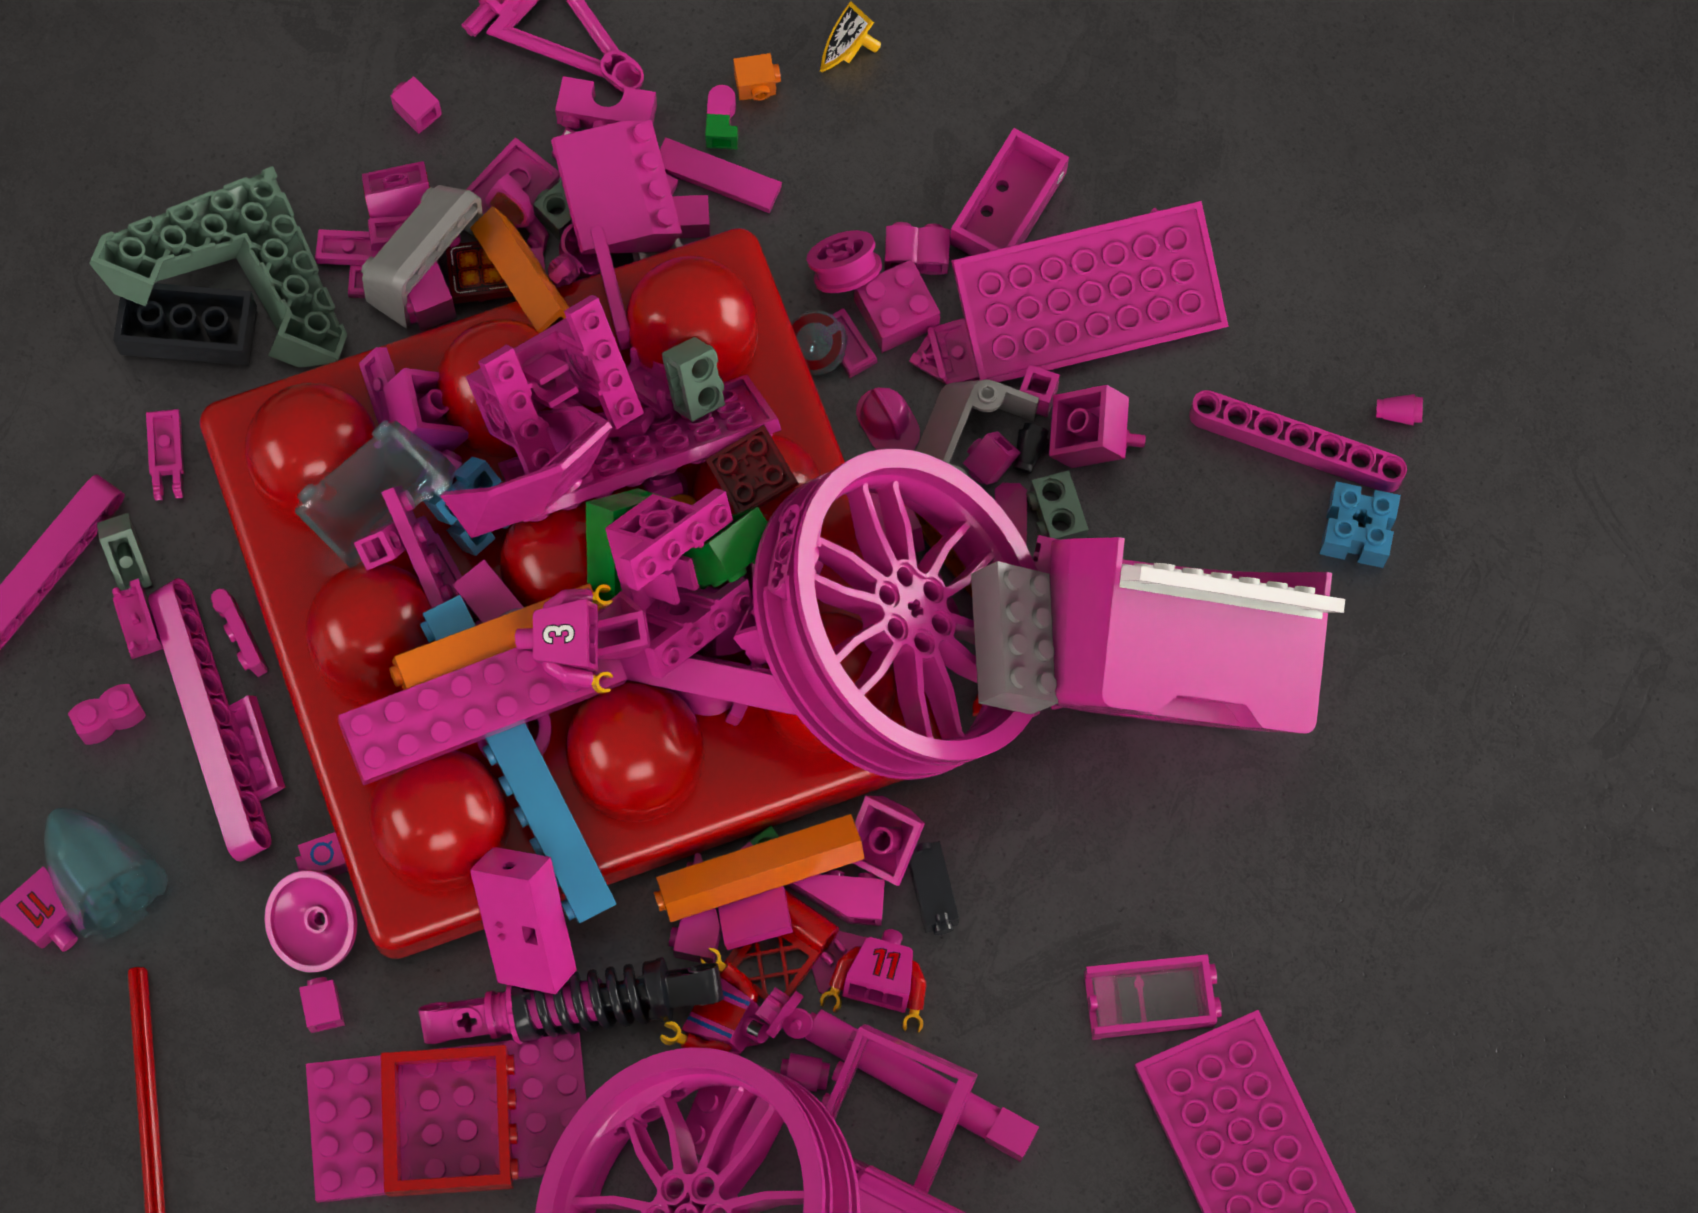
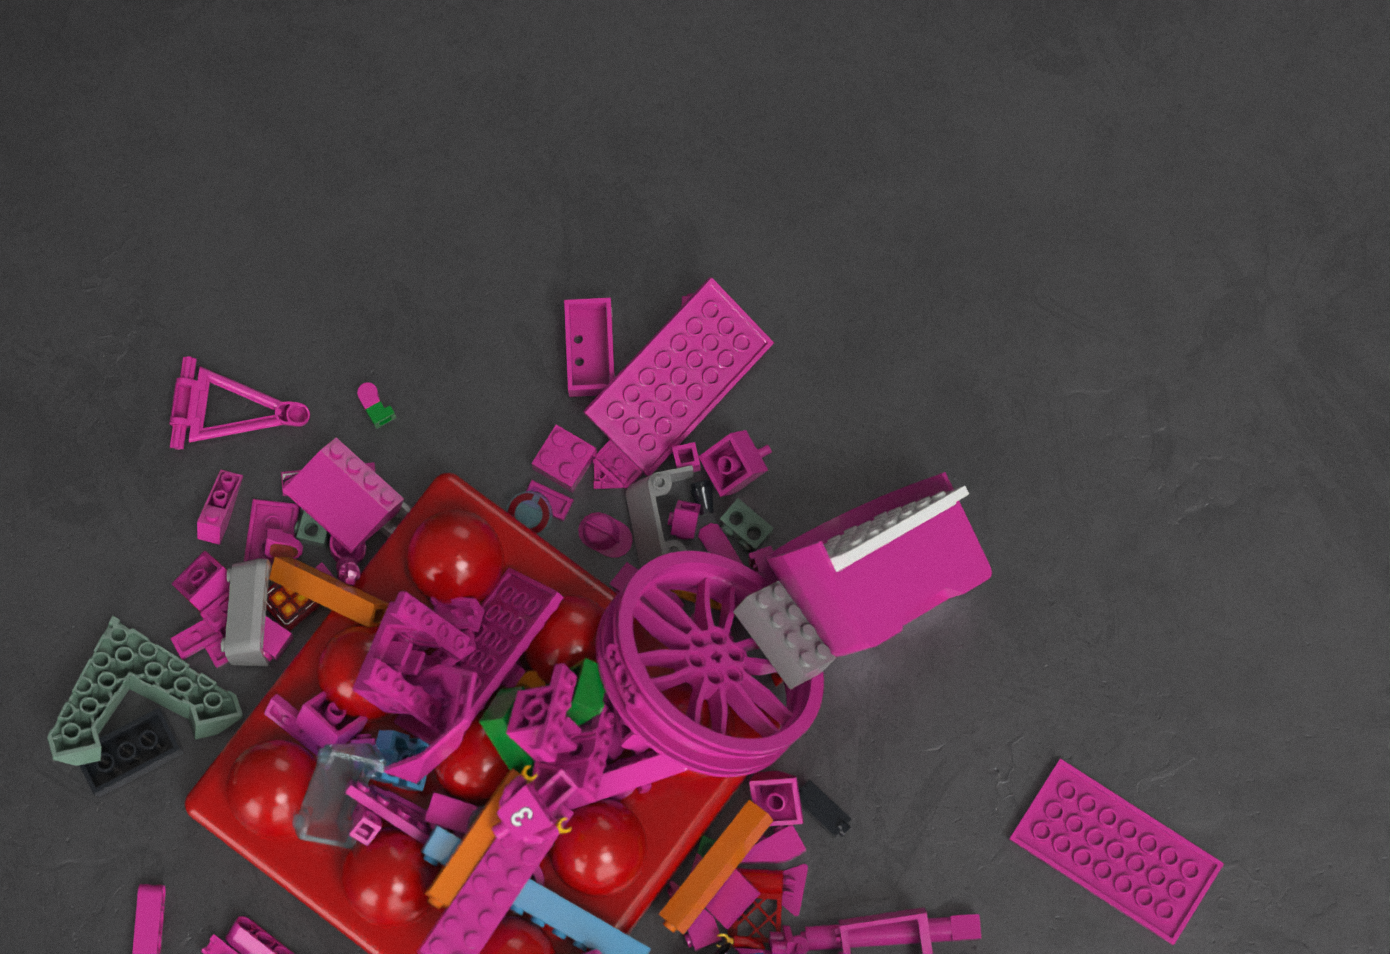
camera: 30 degrees left, 5 degrees up
sand green slope [97,513,153,591] -> none
dark pink hinge [146,409,184,501] -> none
dark pink hinge [210,588,269,677] -> none
dark pink brick [390,76,442,134] -> none
dark pink arm [525,214,549,253] -> none
dark pink arch [555,76,657,130] -> none
dark pink tile [590,225,630,350] -> none
dark pink tile [660,137,782,214] -> none
sand green brick [661,337,725,422] -> none
dark pink brick [672,195,710,238] -> none
dark red tile [705,425,799,513] -> none
orange brick [733,53,781,101] -> none
dark pink wheel [806,230,882,293] -> none
shield [820,1,881,72] -> none
dark pink torso [820,929,927,1033] -> none
dark pink brick [884,222,950,275] -> none
door [1084,954,1222,1040] -> none
dark pink beam [1189,390,1407,493] -> none
dark azure brick [1319,481,1401,568] -> none
dark pink cone [1376,394,1423,426] -> none
none -> dark pink slope [197,470,243,545]

